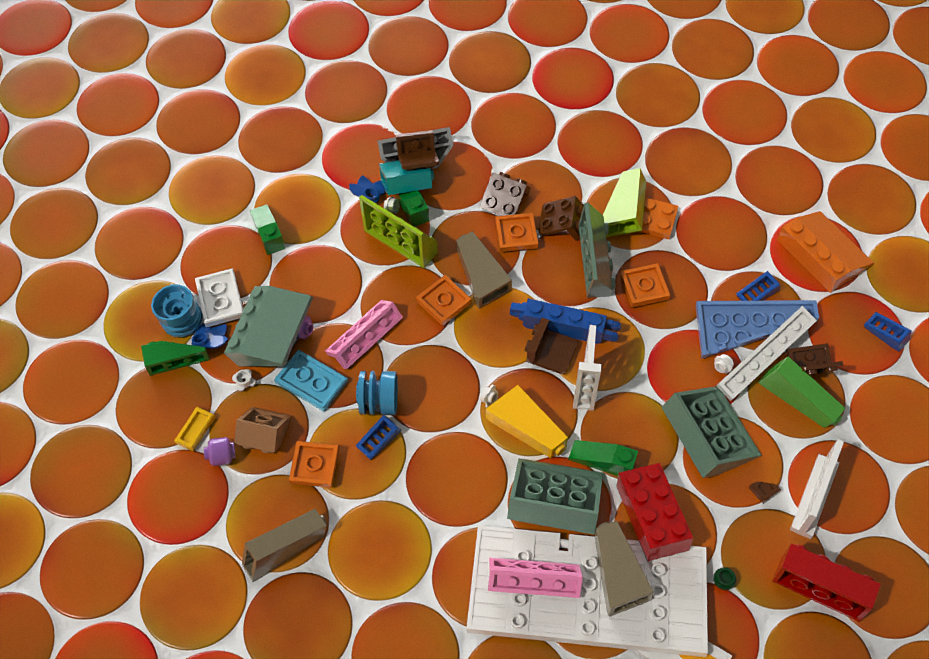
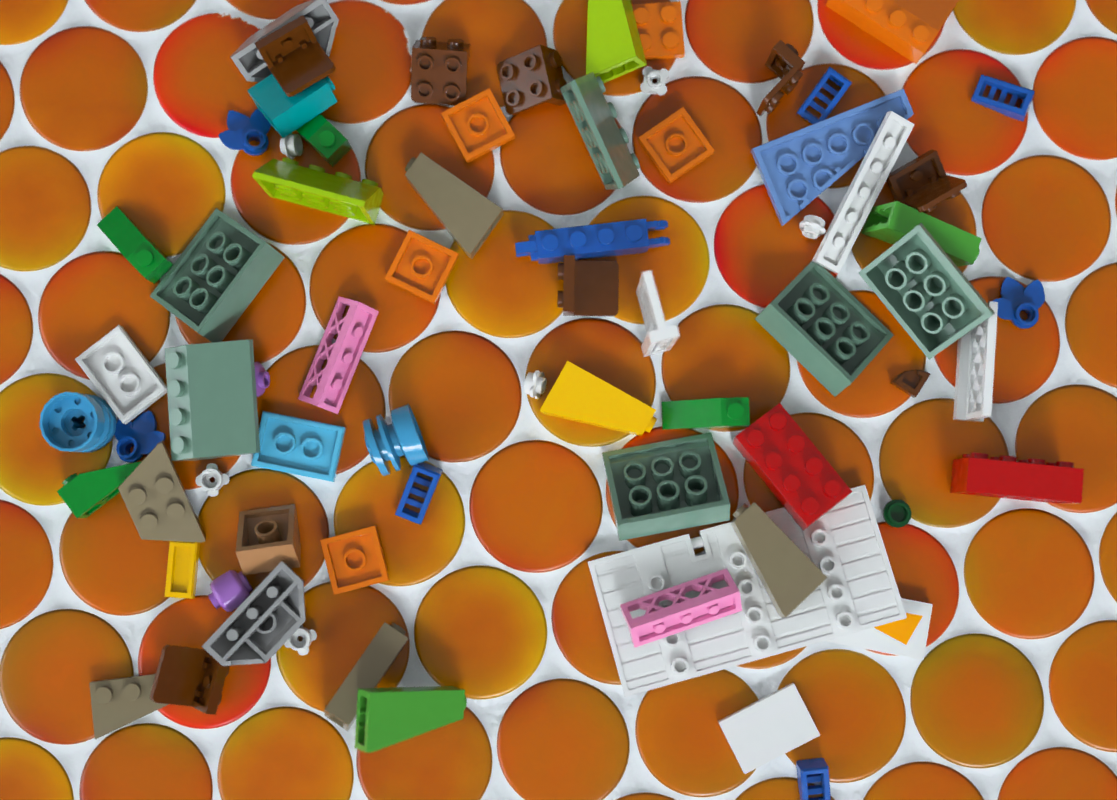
camera: 25 degrees left, 25 degrees up
none -> dark tan wing [89,673,169,739]
none -> dark tan wing [118,441,206,543]
none -> sand green slope [150,208,285,342]
none -> reddish brown bracket [150,645,229,715]
none -> light grey wedge [202,561,306,666]
none -> white plate [284,625,317,655]
none -> bright green slope [355,686,467,753]
none -> white plate [640,66,669,95]
none -> reddish brown bracket [757,40,805,117]
none -> sand green slope [859,223,995,360]
none -> blue plate [993,277,1045,329]

